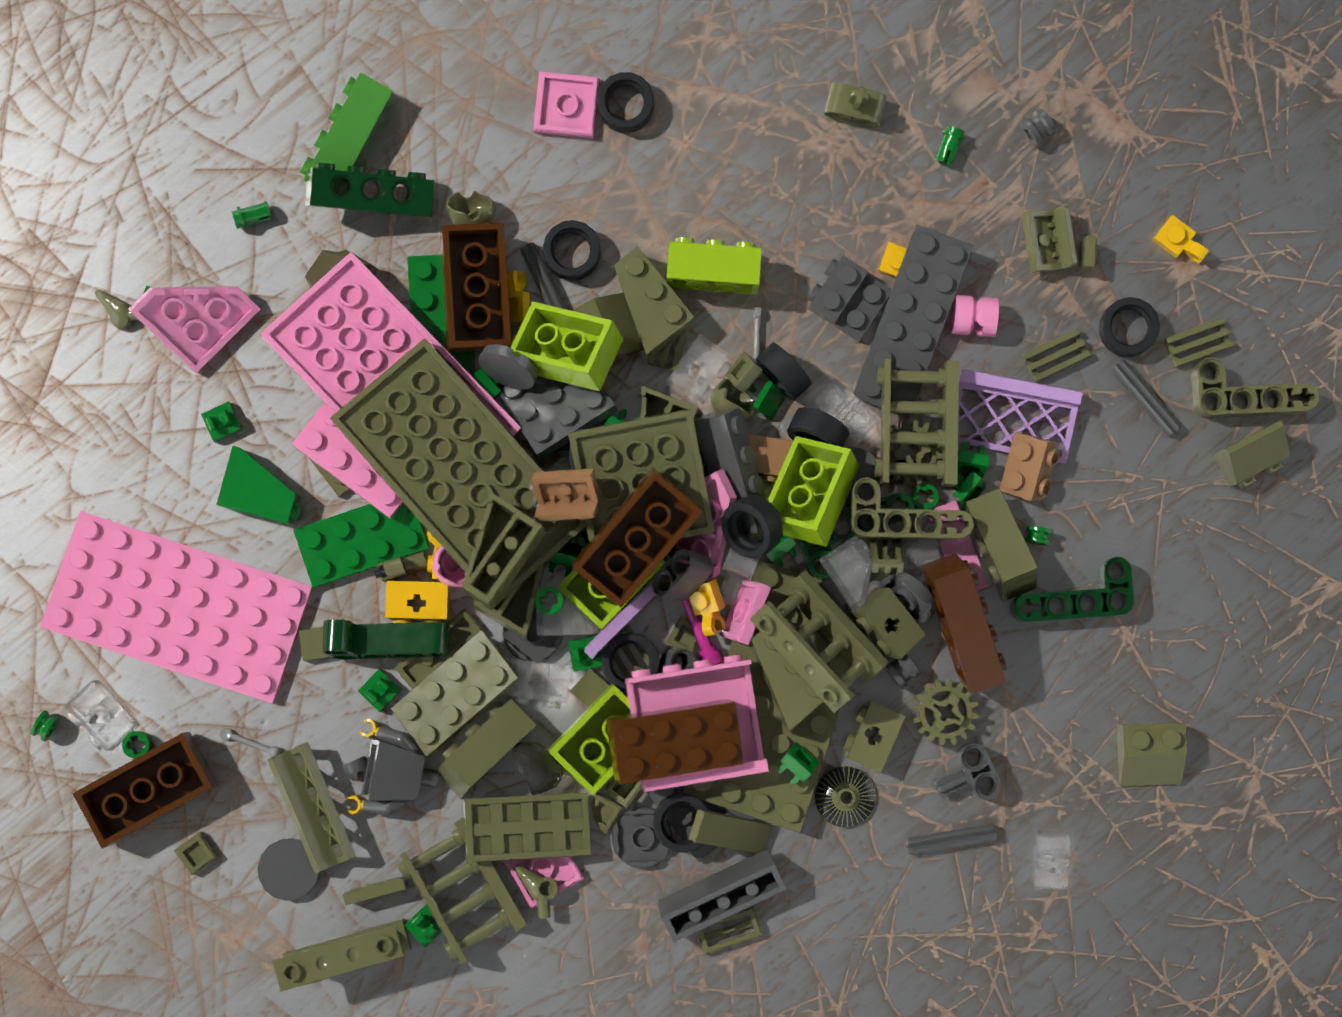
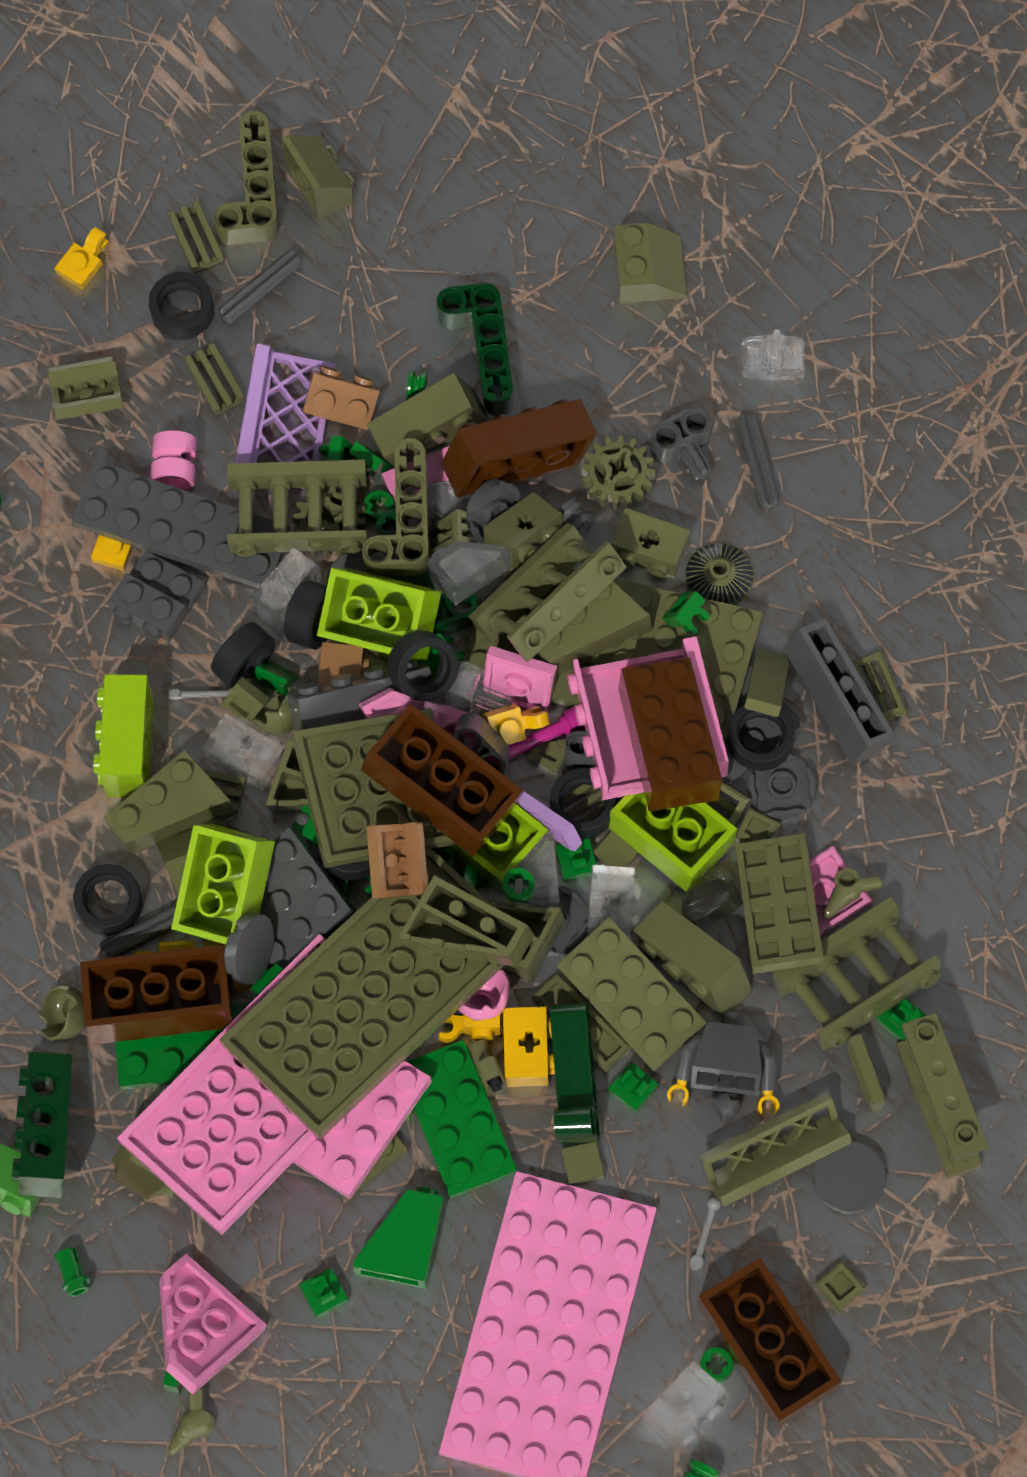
camera: 90 degrees left, 15 degrees down
olive tile [1079,236,1097,272] -> none

